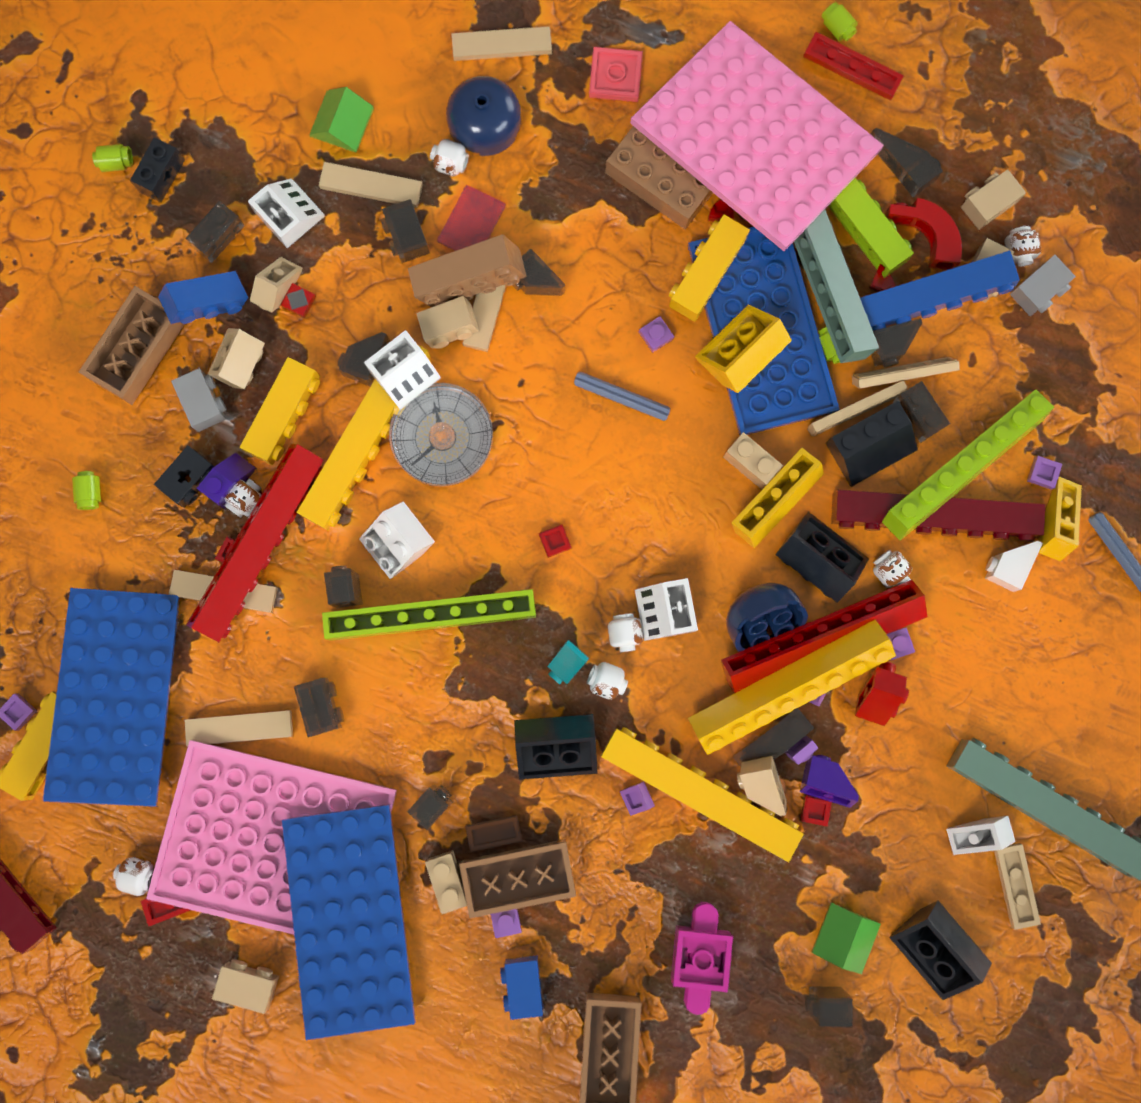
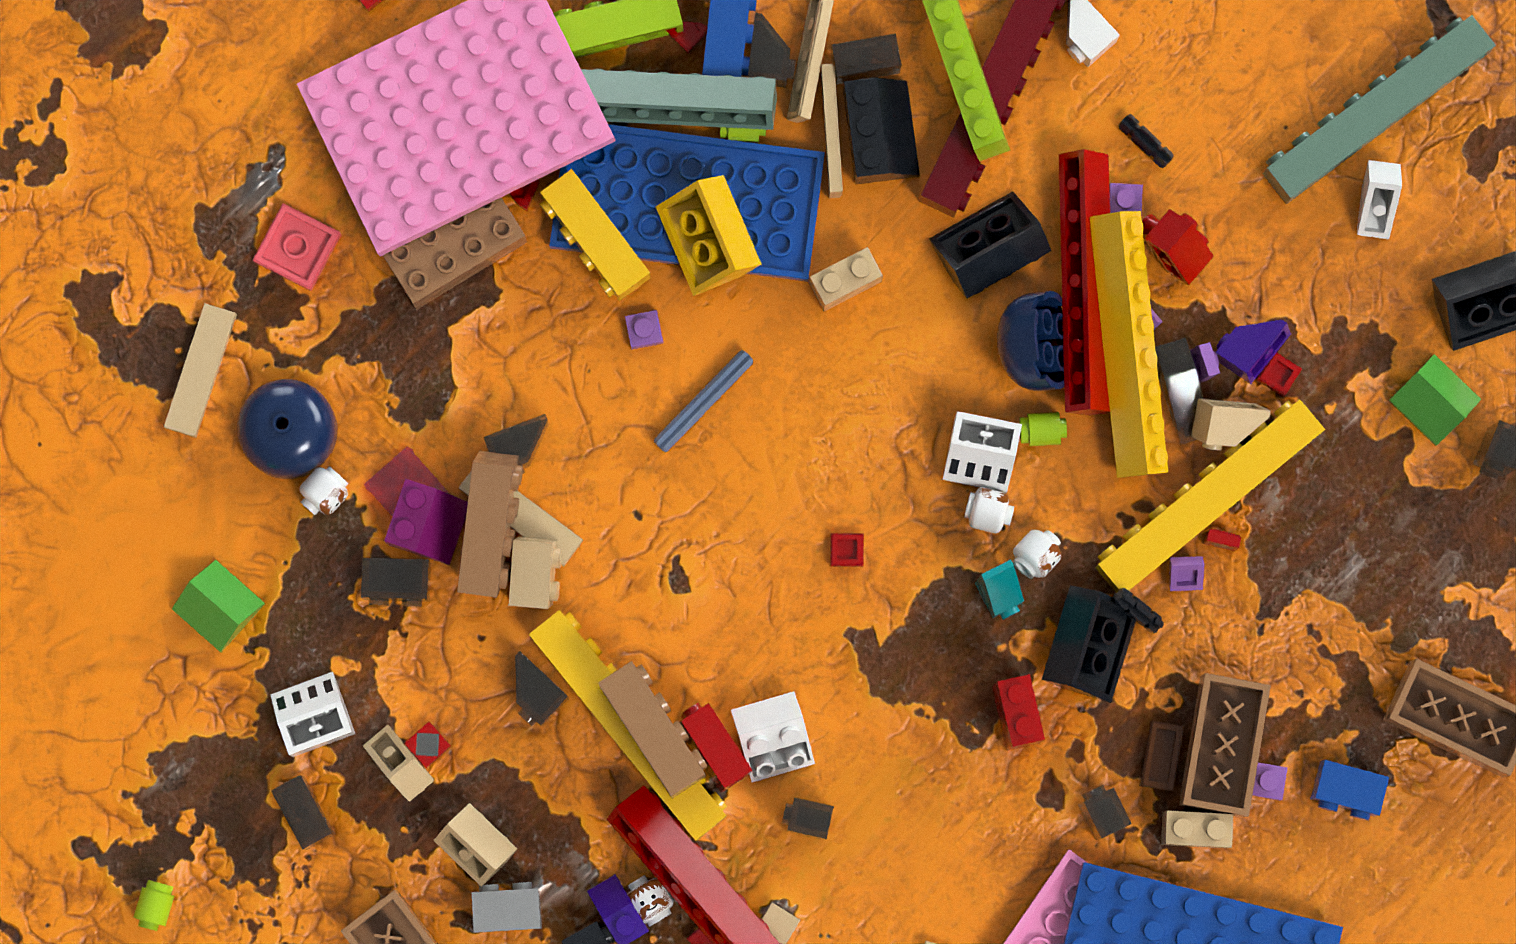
camera: 70 degrees left, 0 degrees up
black brick [130,137,185,203] -> none
blue brick [158,271,248,324] -> none
yellow brick [240,357,320,466] -> none
clear smoke brick [294,677,344,738] -> none
tan tile [319,162,423,208] -> none
lime brick [322,589,536,641] -> none
white slope [364,330,441,410] -> none
clear dish [389,383,493,486] -> none
dark pink brick [671,902,733,1015] -> none
yellow brick [731,448,824,548] -> none
white head [873,550,912,588] -> none
tan plate [994,843,1041,930] -> none
none -> magenta slope [384,479,468,566]
none -> medium nougat brick [598,661,707,799]
none -> red brick [680,702,752,793]
none -> red brick [992,674,1045,751]
none -> lime brick [1019,412,1067,446]
none -> black axle [1113,588,1164,633]
none -> black axle [1119,114,1174,168]
none -> red tile [1203,528,1241,551]

